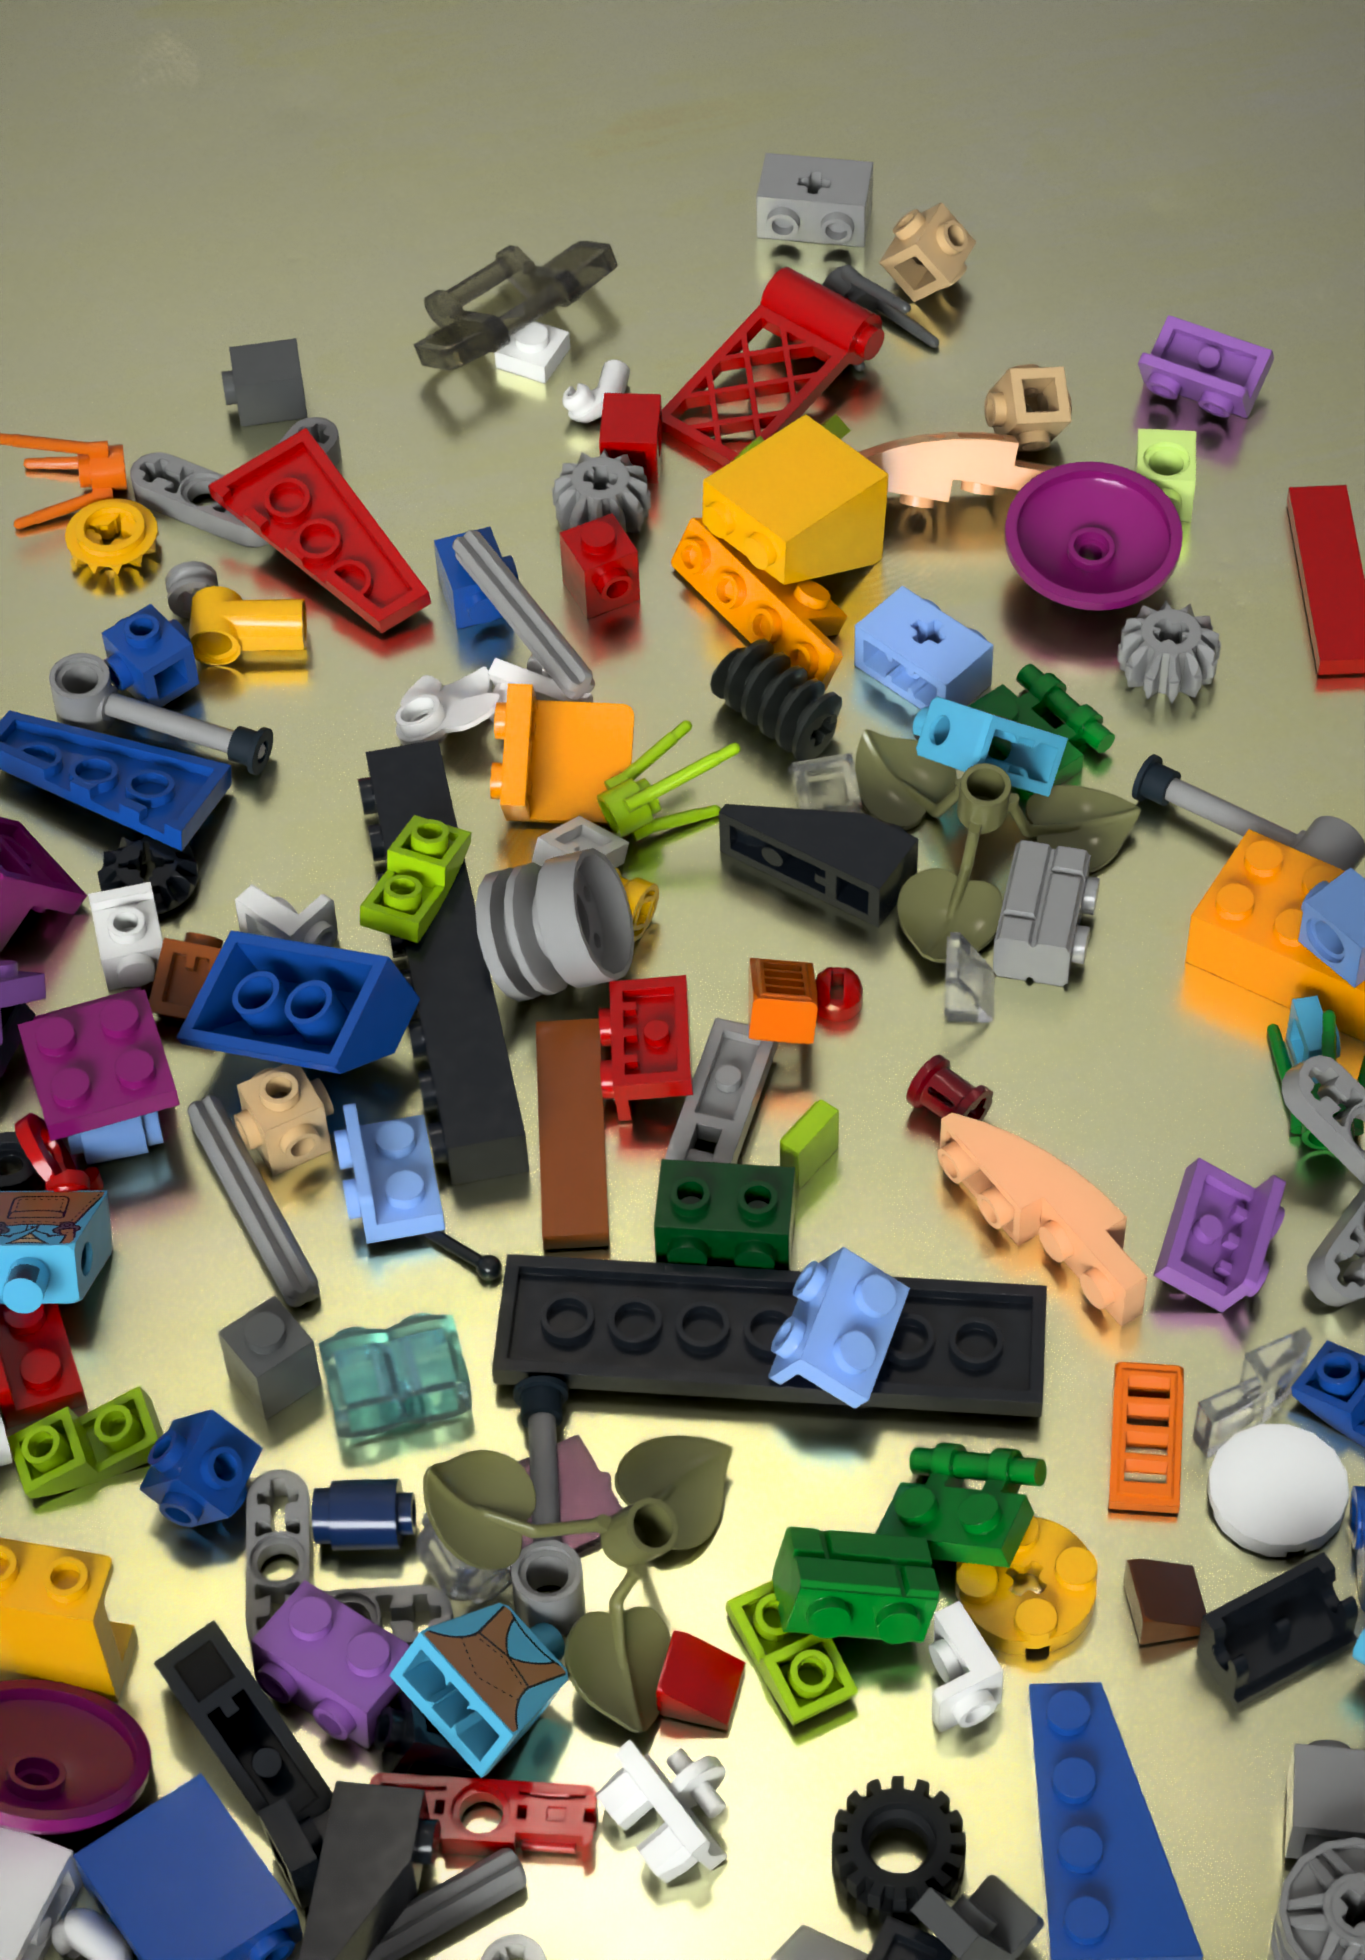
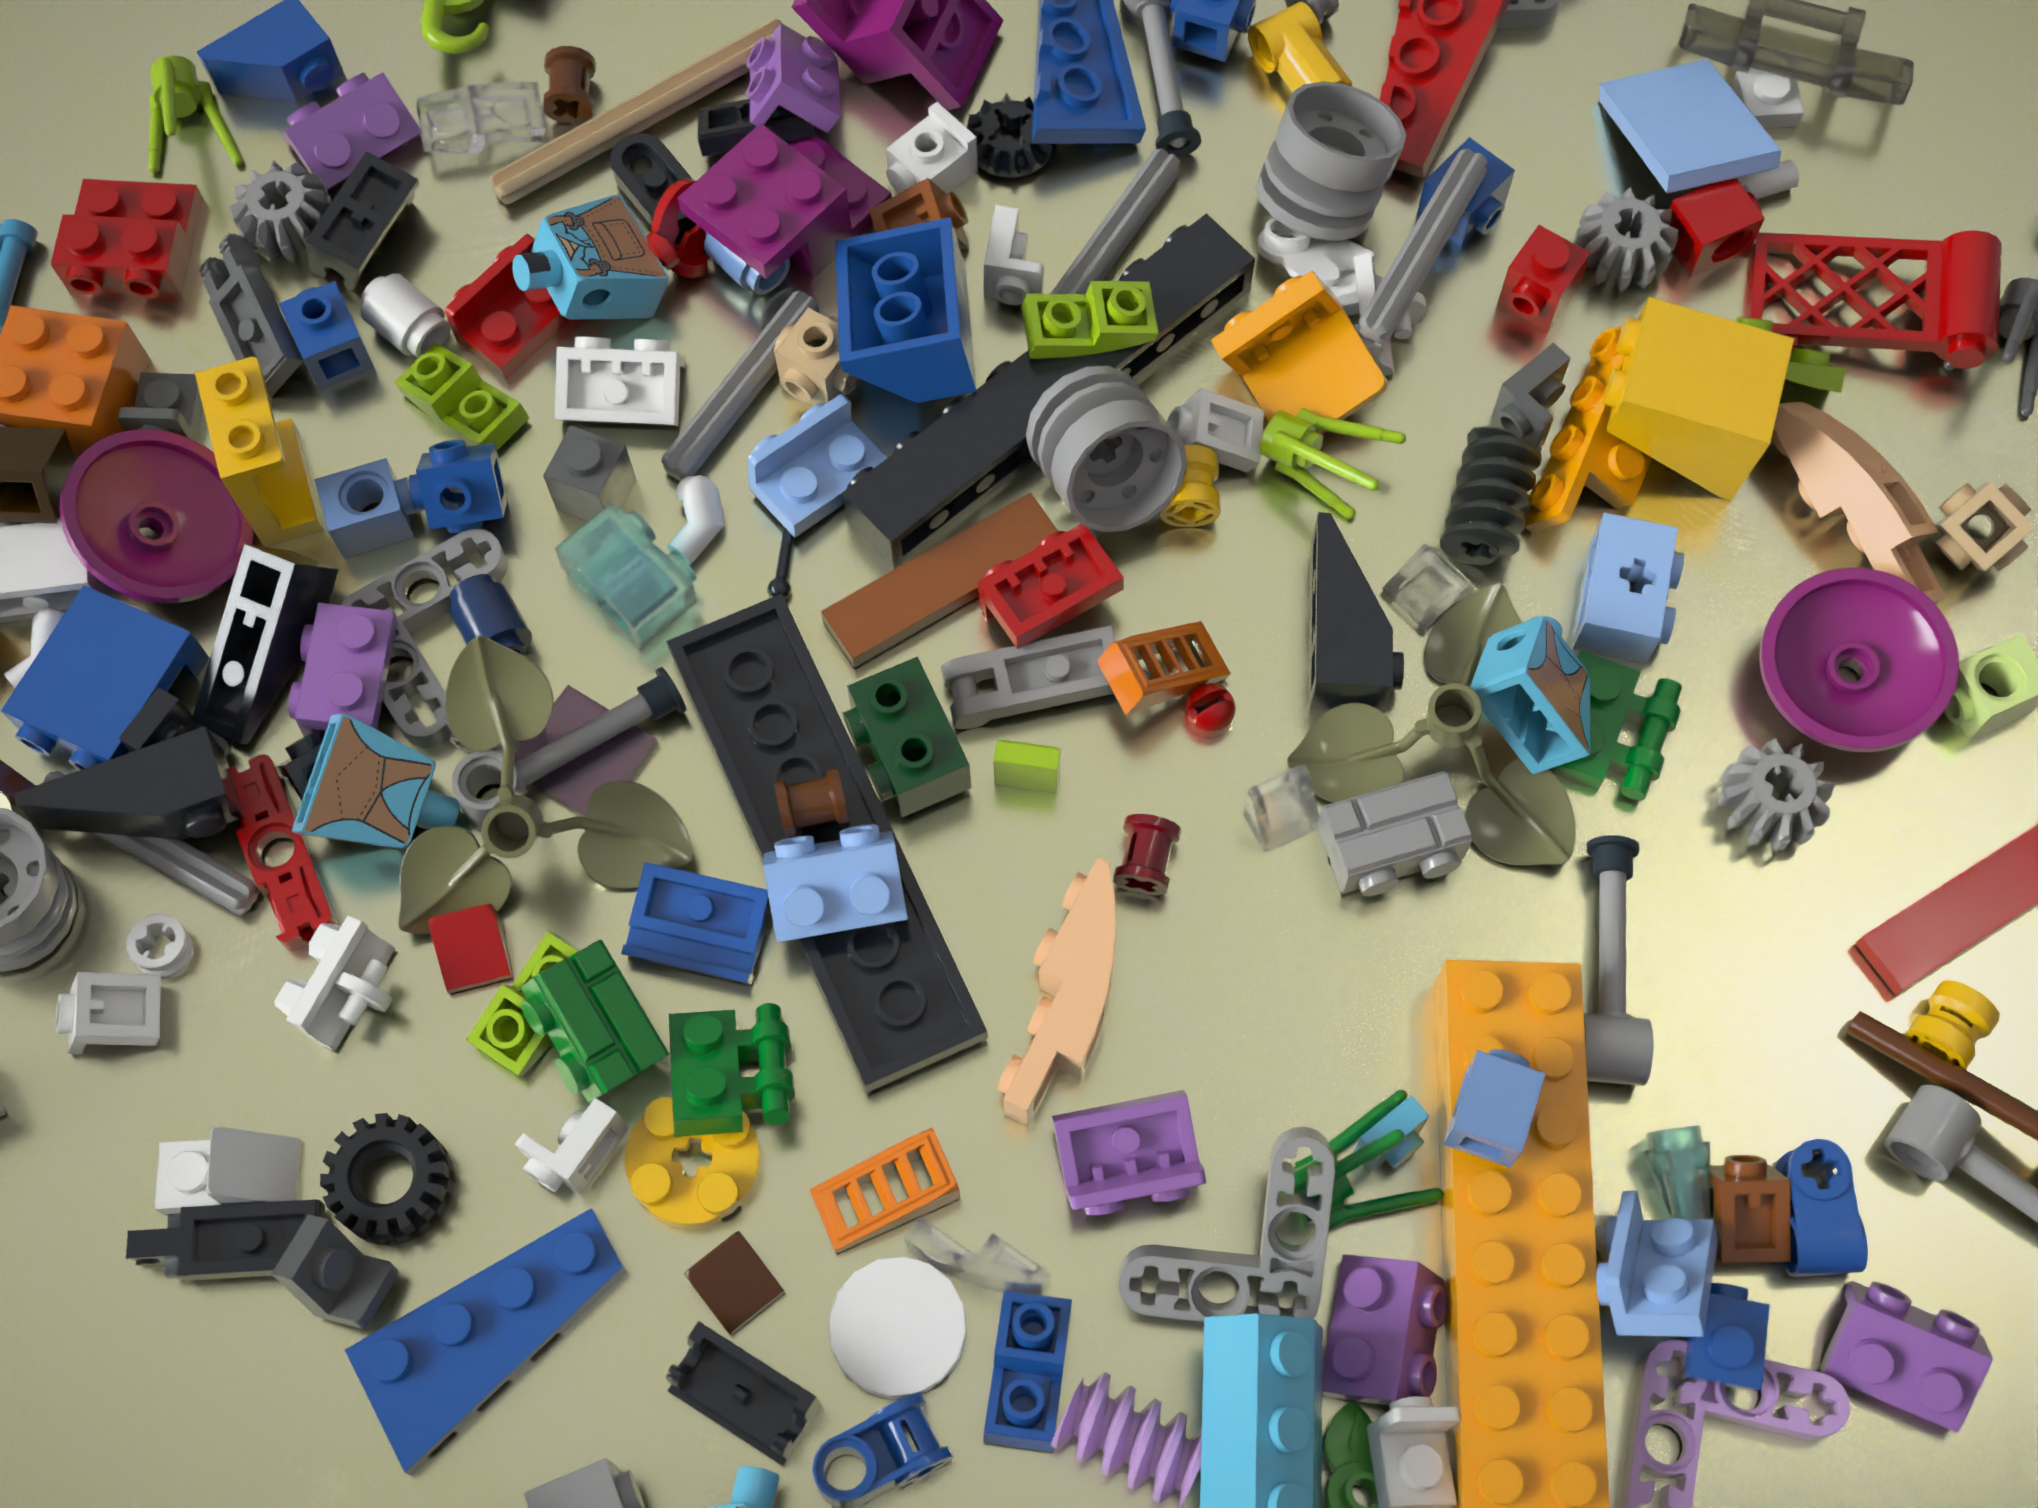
camera: 60 degrees right, 15 degrees up
none -> medium blue brick [314,458,419,559]
none -> white bracket [555,337,686,426]
none -> blue plate [621,862,770,985]
none -> white arm [667,475,724,566]
none -> reddish brown bush [774,767,850,838]
none -> light grey axle [1050,148,1180,294]
none -> light grey wheel [1255,81,1406,241]
none -> dark grey bracket [1492,342,1571,450]
none -> light blue tile [1599,59,1781,193]

